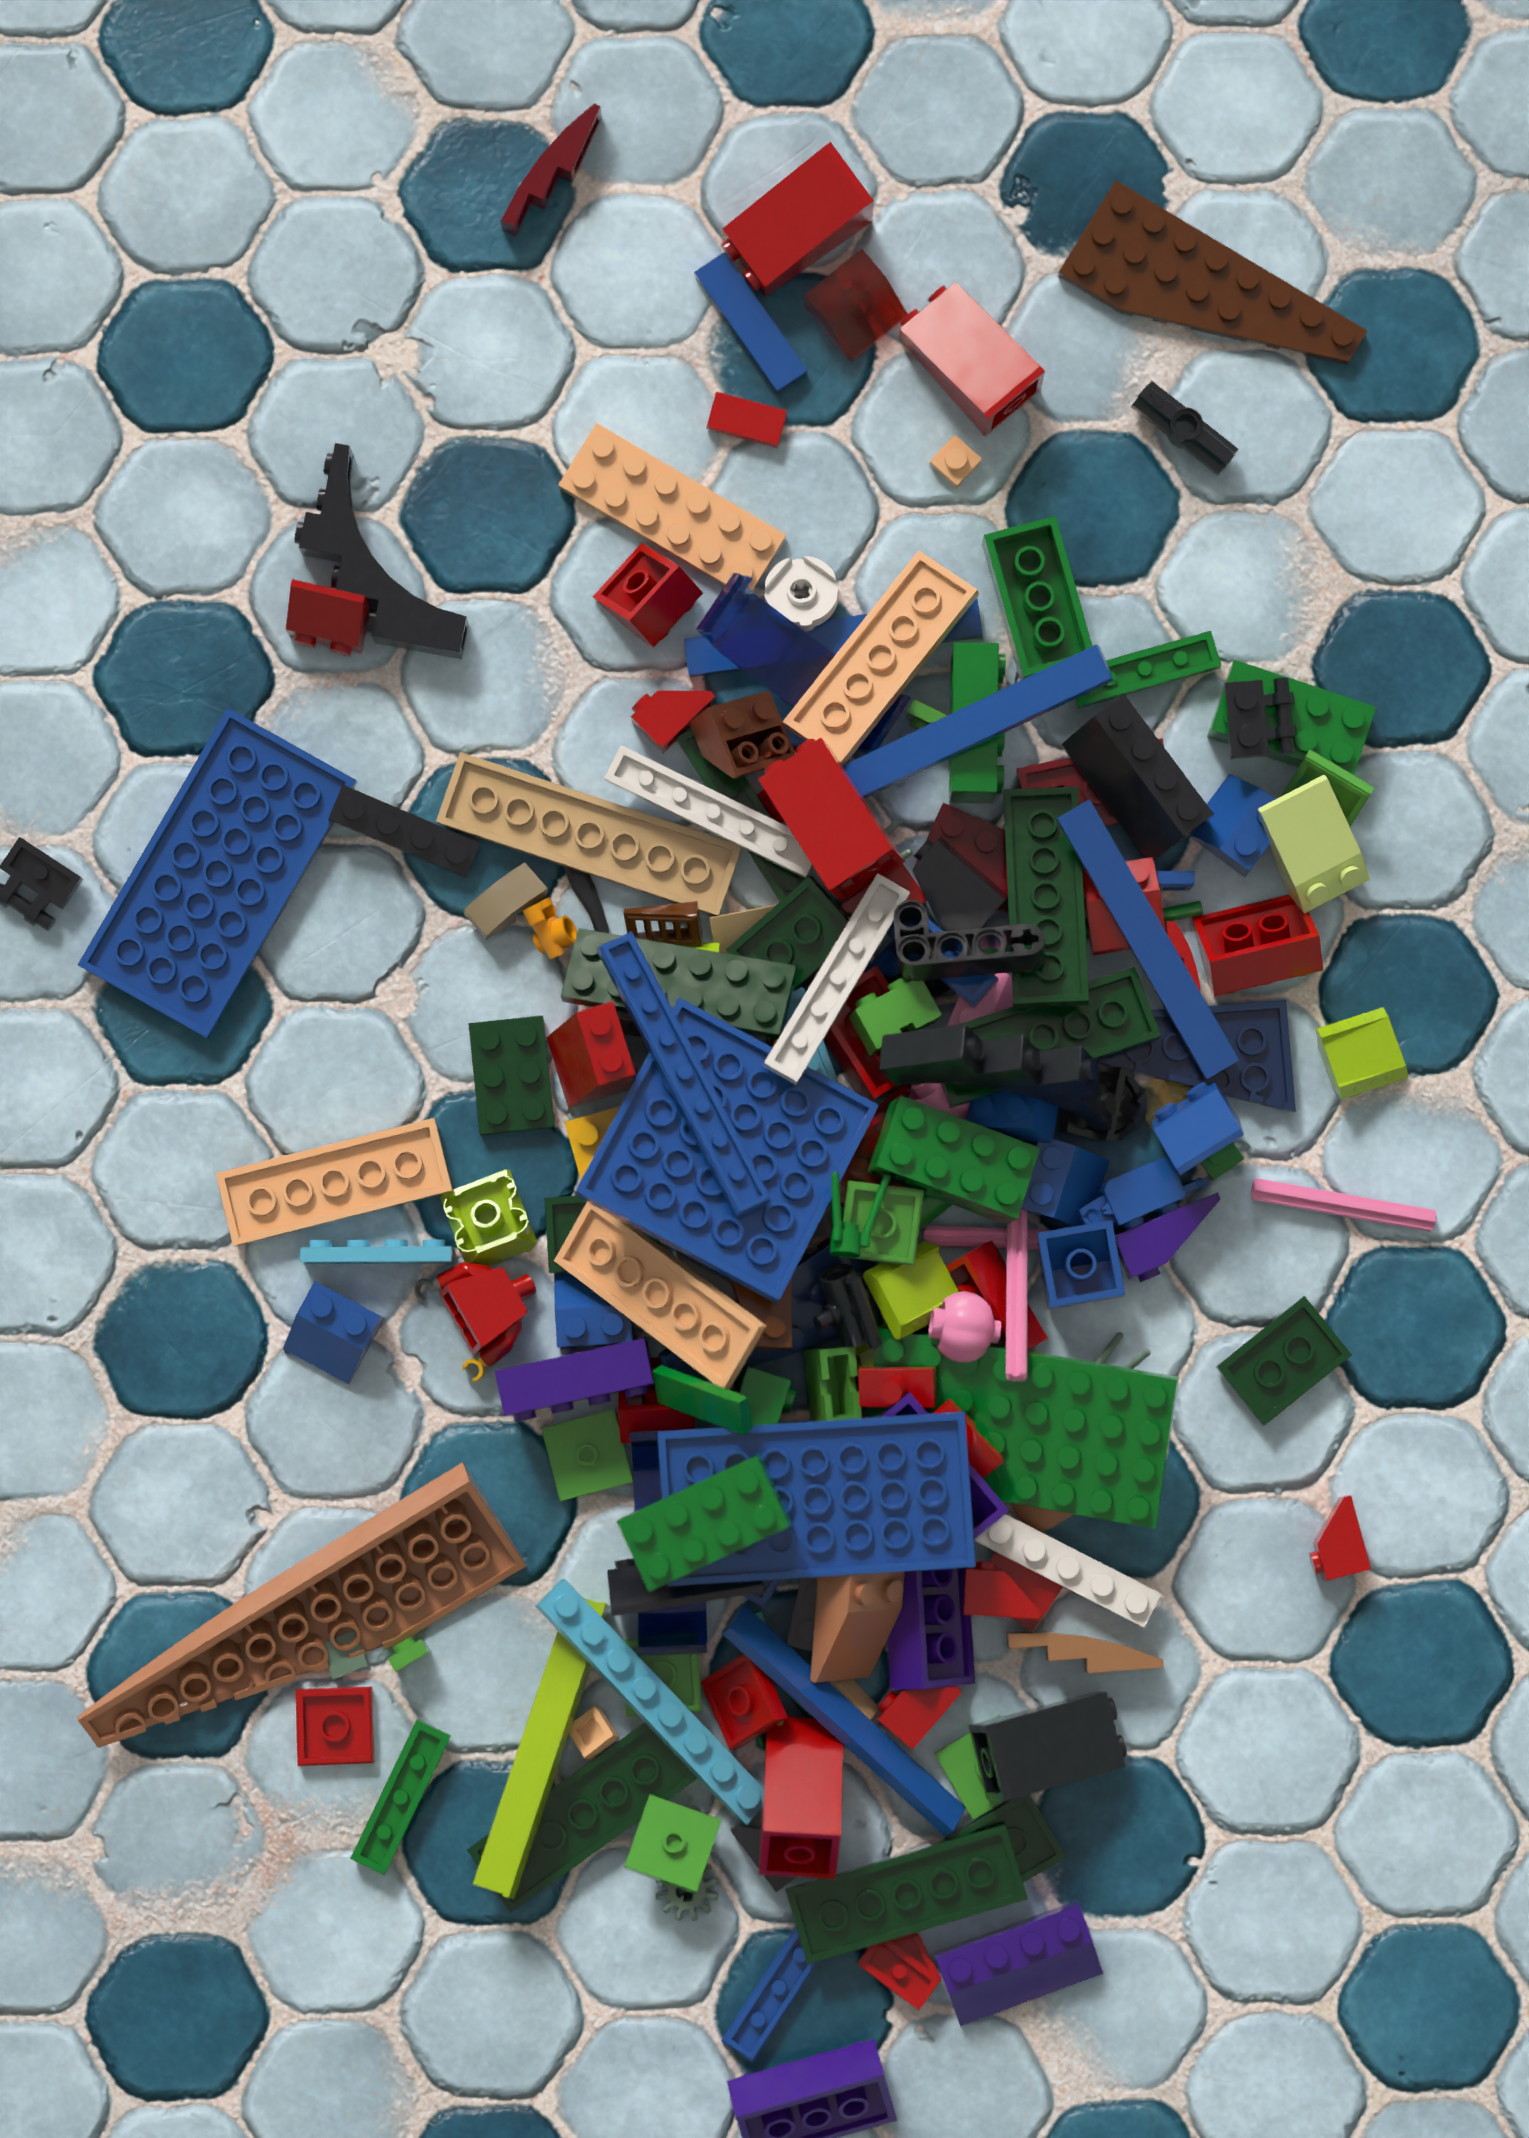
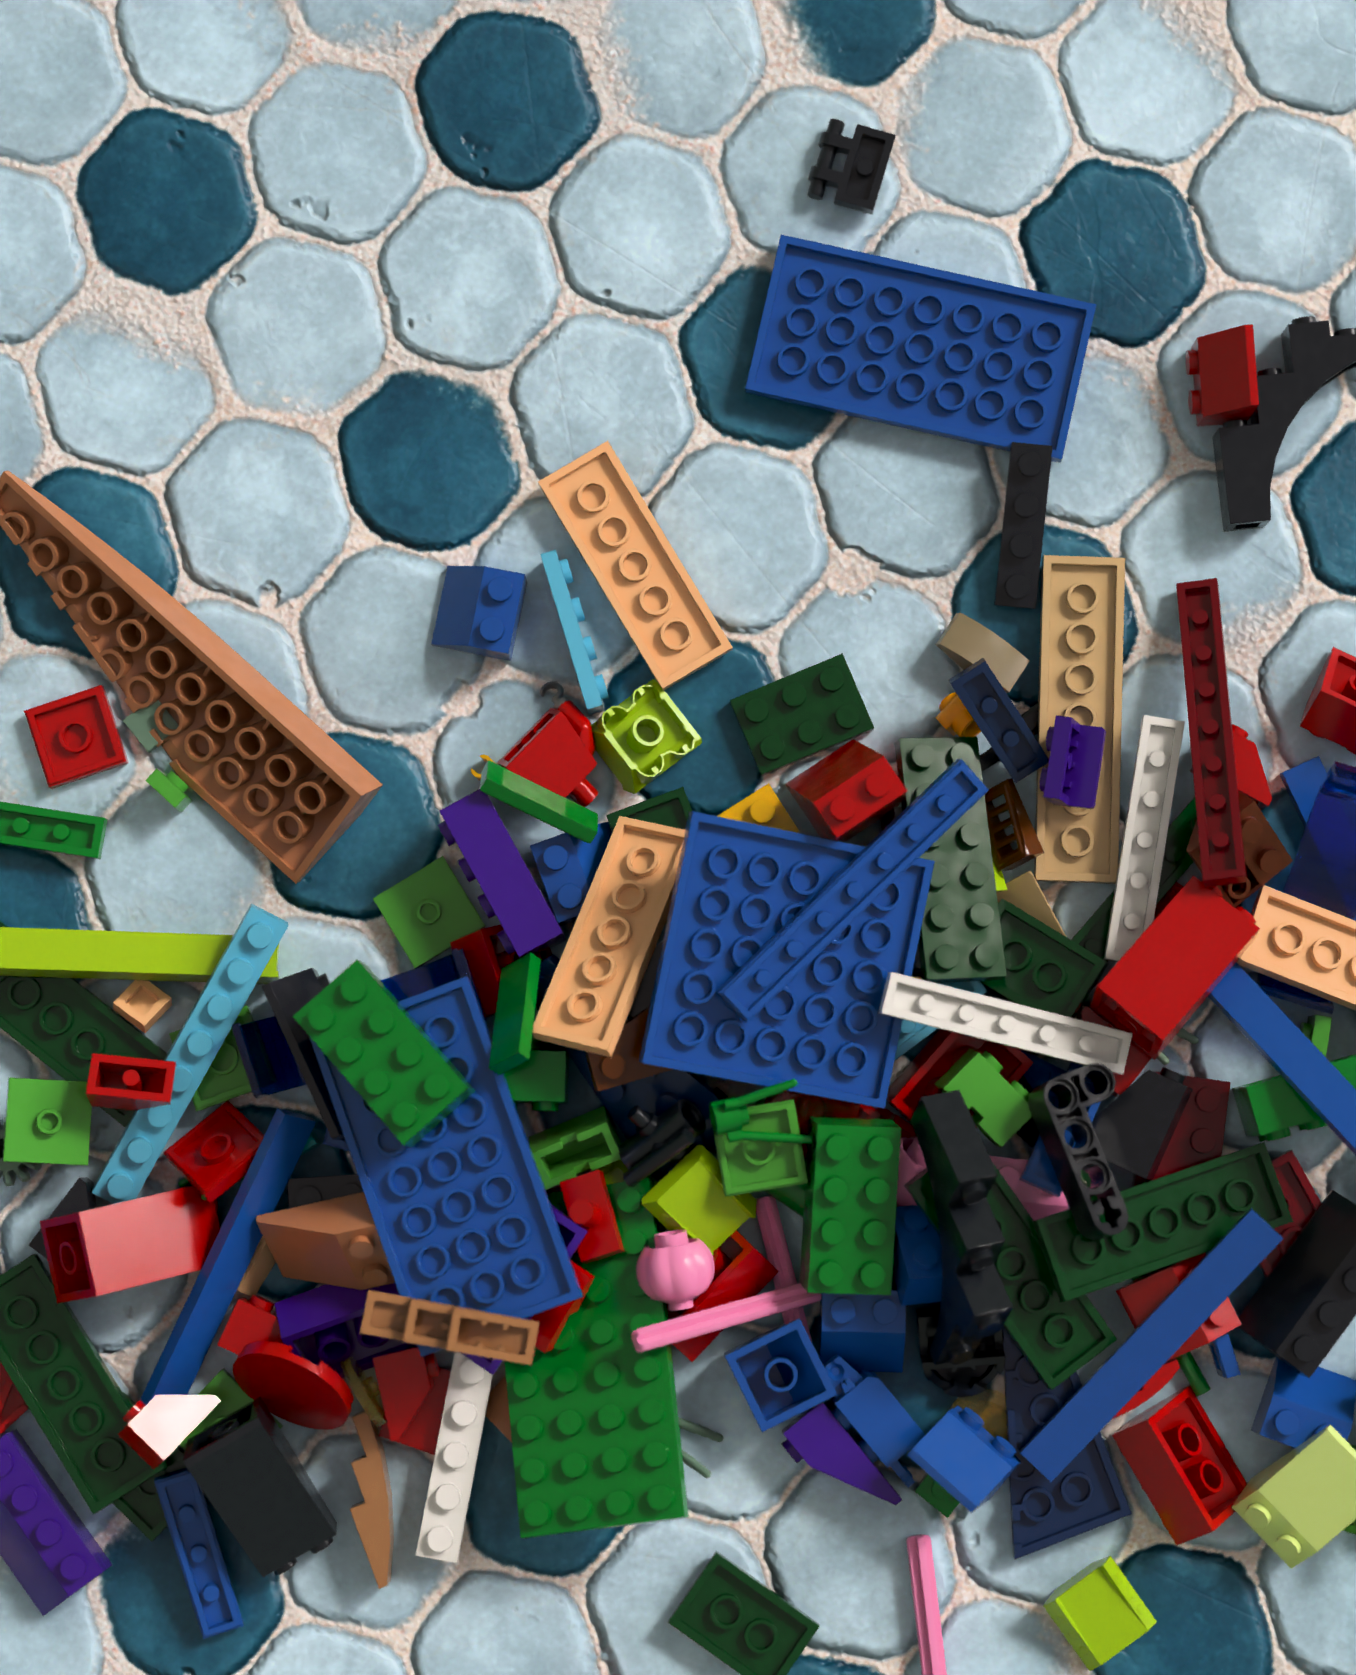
camera: 75 degrees right, 0 degrees up
none -> red slope [86,1053,177,1110]
none -> slope [118,1395,221,1469]
none -> blue tile [154,1468,244,1639]
none -> red tile [233,1341,354,1430]
none -> clear yellow piece [341,1356,387,1427]
none -> medium nougat slope [360,1290,539,1365]
none -> green tile [480,760,598,844]
none -> dark blue plate [948,658,1049,783]
none -> dark purple bracket [1040,716,1106,809]
none -> dark red plate [1176,578,1247,887]

